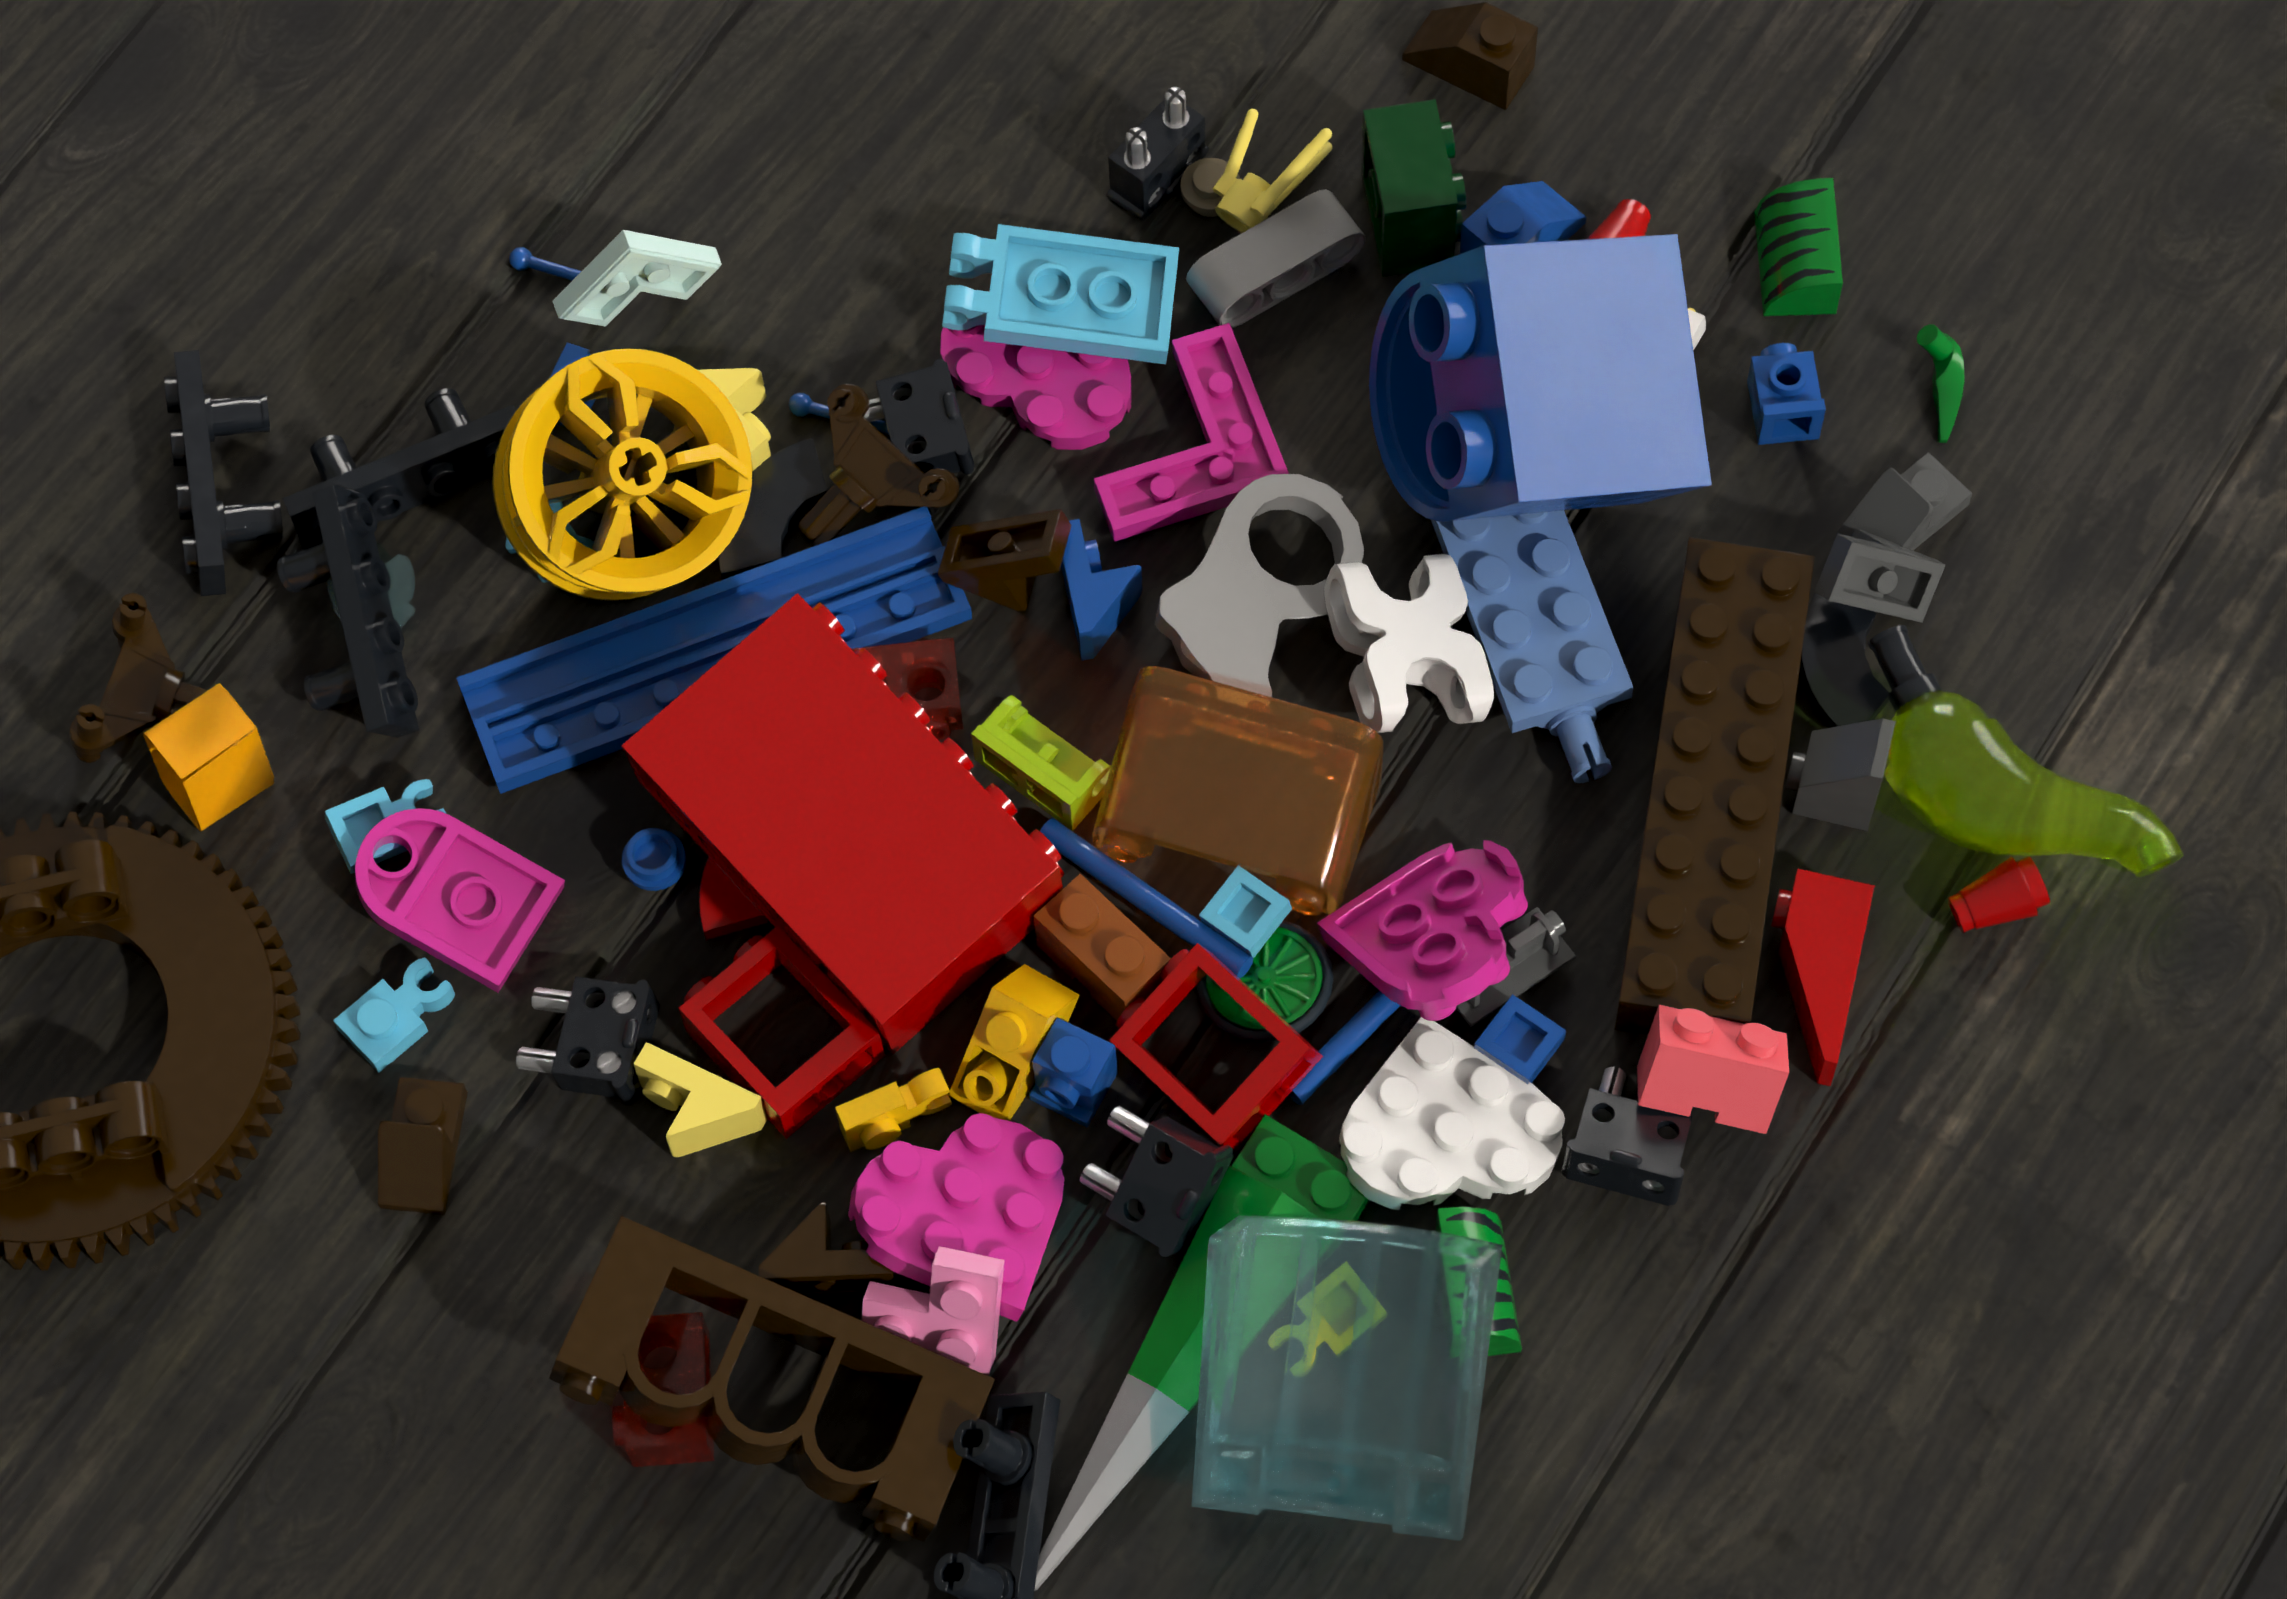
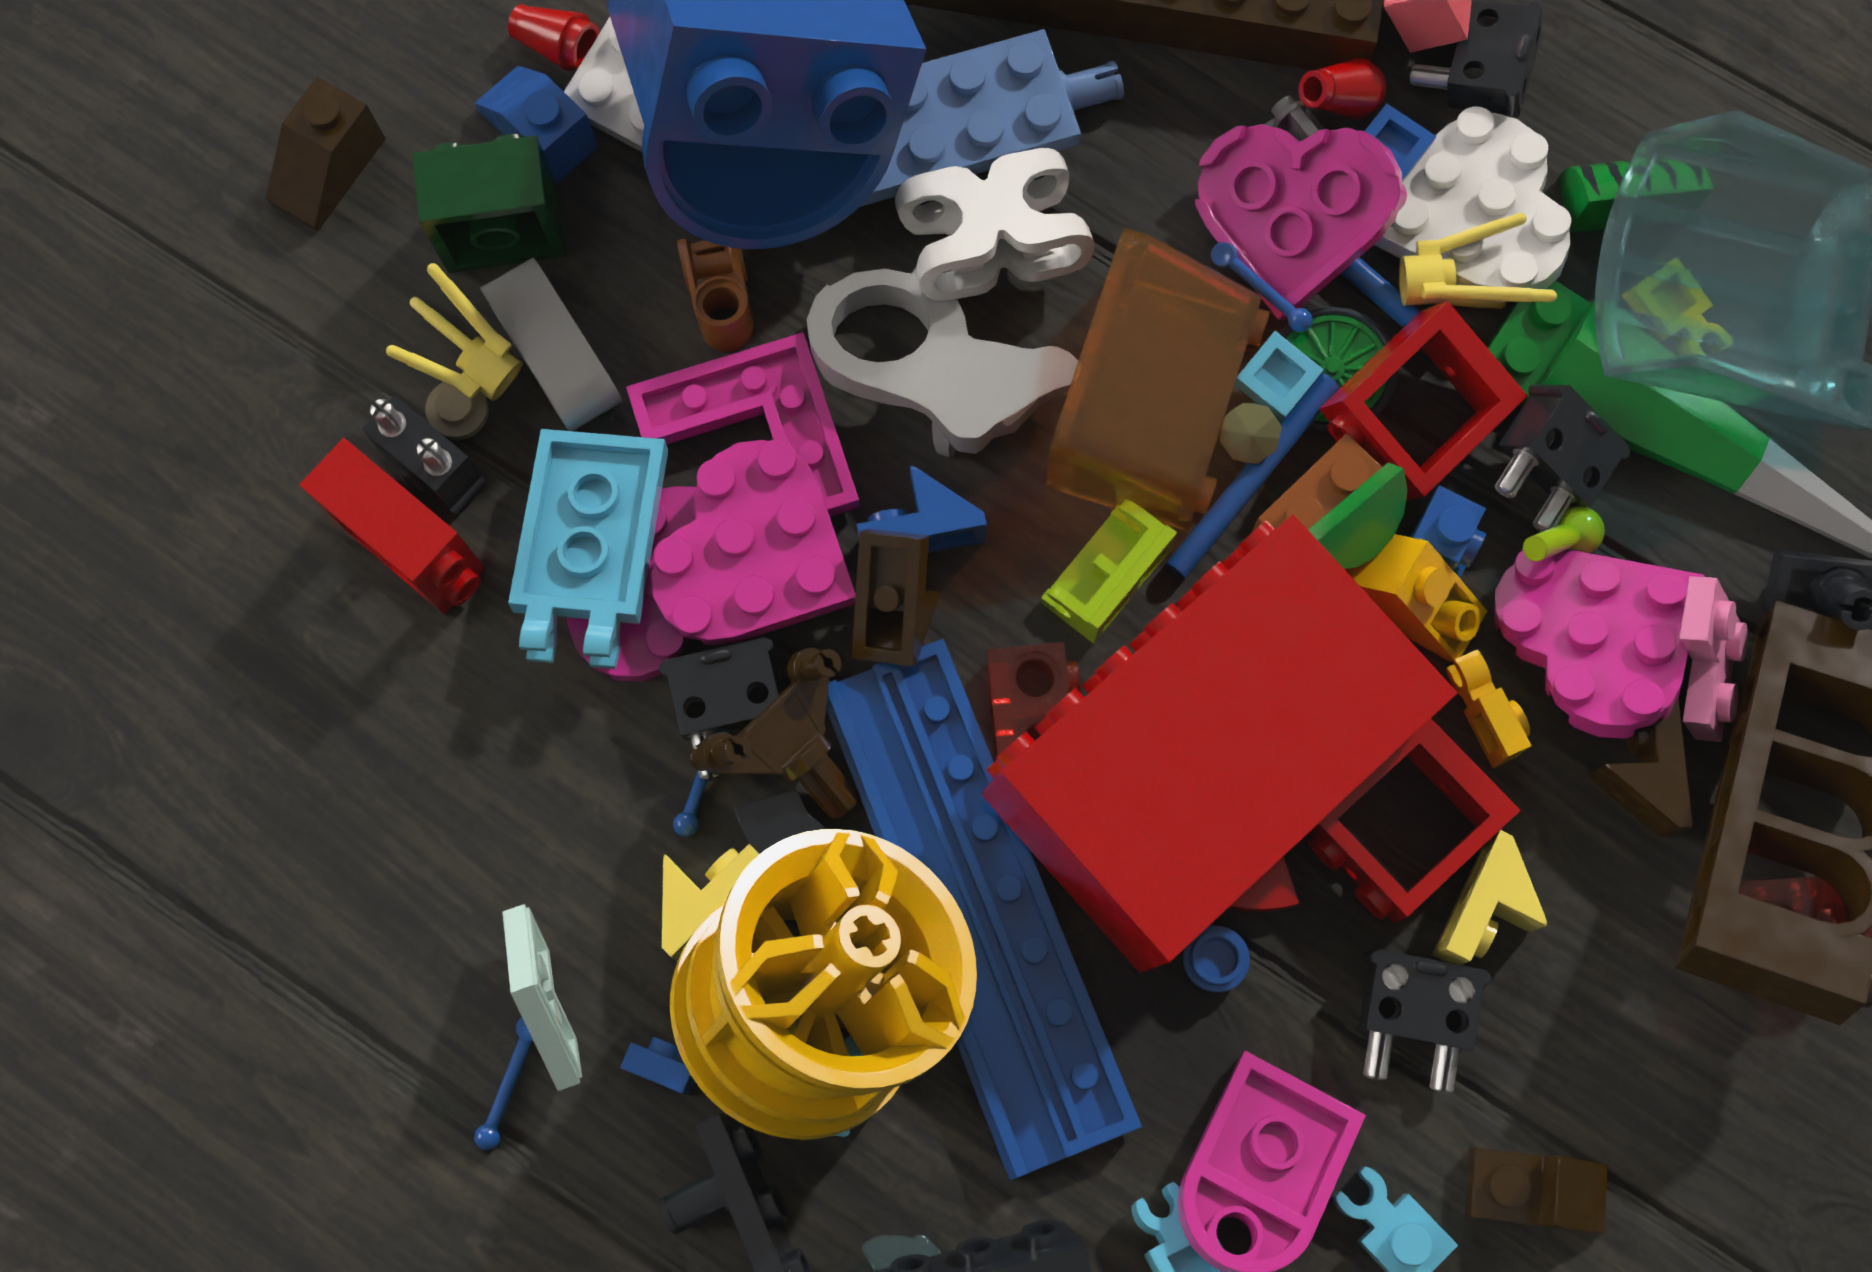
camera: 90 degrees left, 10 degrees up
none -> red window [299,437,486,615]
none -> dark pink plate [651,439,856,646]
none -> dark orange piece [677,238,754,352]
none -> blue hinge [1211,242,1312,333]
none -> olive rock [1220,403,1282,464]
none -> red cone [1298,58,1386,119]
none -> green tile [1308,462,1407,569]
none -> light yellow plant [1399,213,1557,309]
none -> lime bar [1523,506,1605,561]

